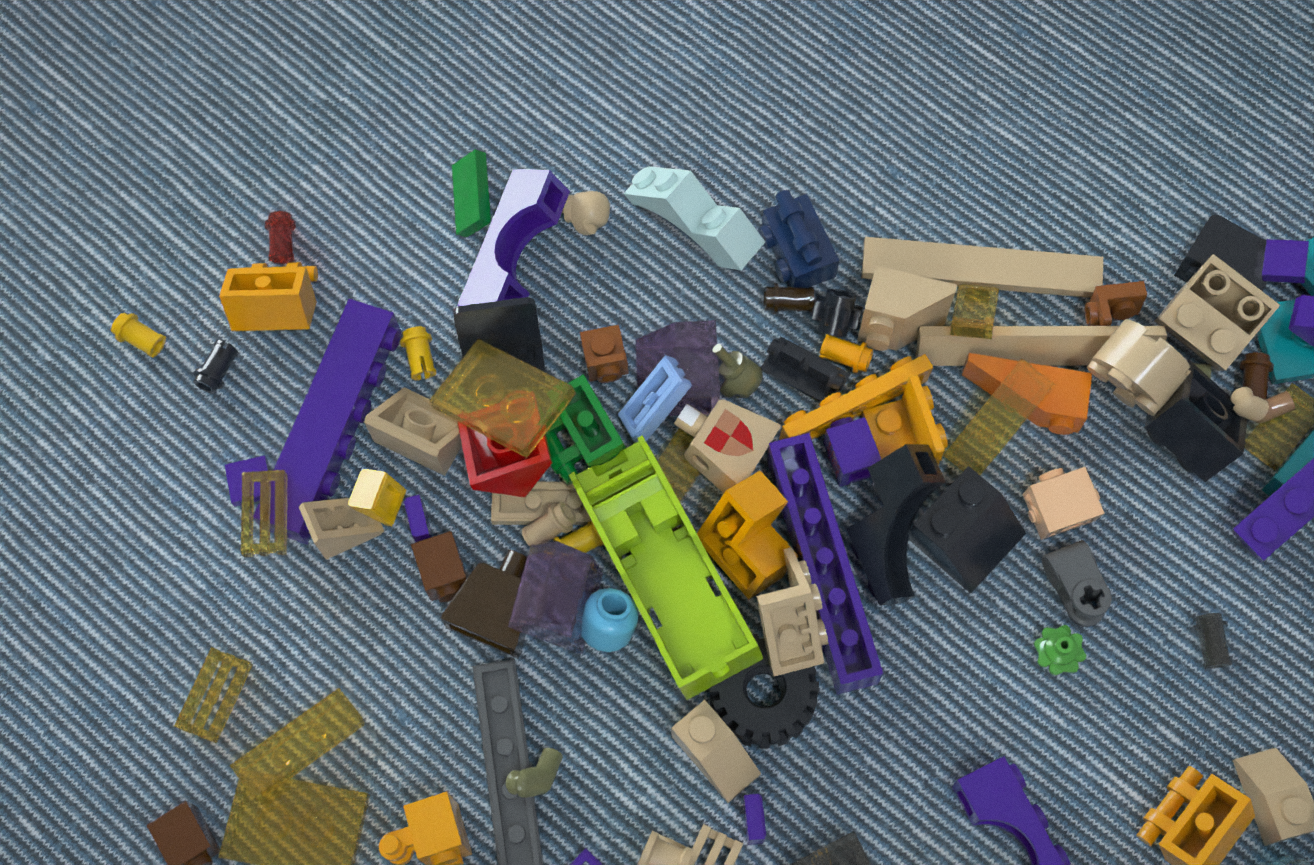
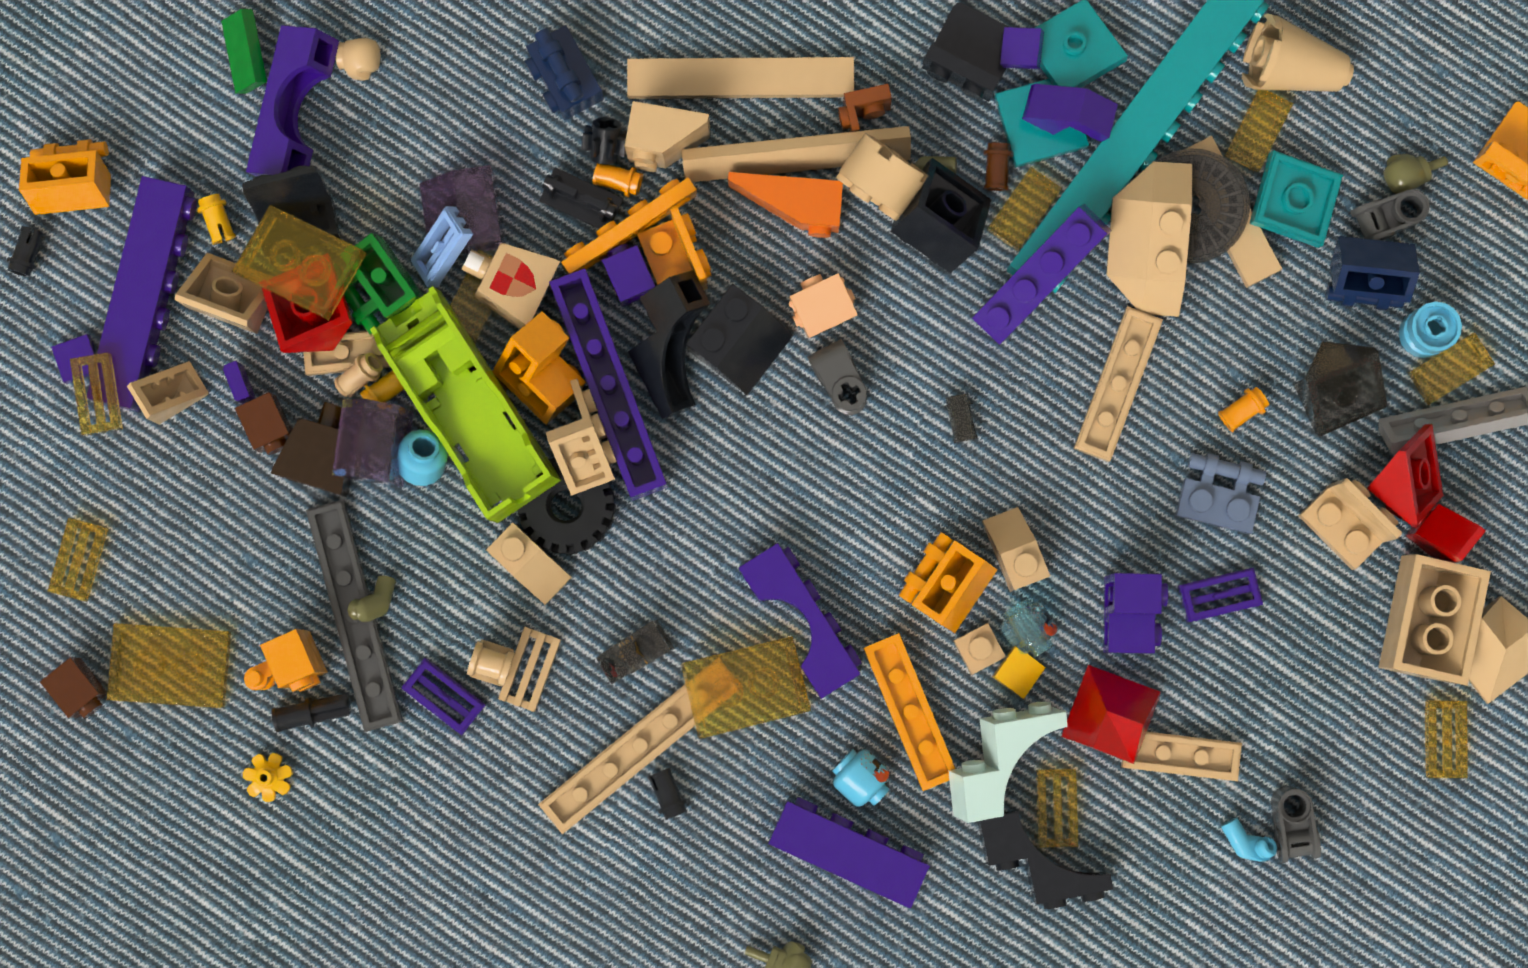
camera: 10 degrees left, 15 degrees up
clear yellow tile [229,688,365,803] -> none
clear red pin [265,211,296,264] -> none
yellow slope [348,469,406,527] -> none
dark orange bracket [580,325,629,383] -> none
light aqua arch [624,166,765,270] -> none
olive piece [713,344,763,398] -> none
dark purple tile [743,794,767,845] -> none
dark brown pin [764,283,815,314] -> none
clear yellow tile [943,358,1056,476] -> none
clear yellow tile [950,284,999,339] -> none
bright green plant [1034,625,1087,676] -> none
tan slope [1154,254,1280,371] -> none
tan arm [1230,387,1295,423] -> none

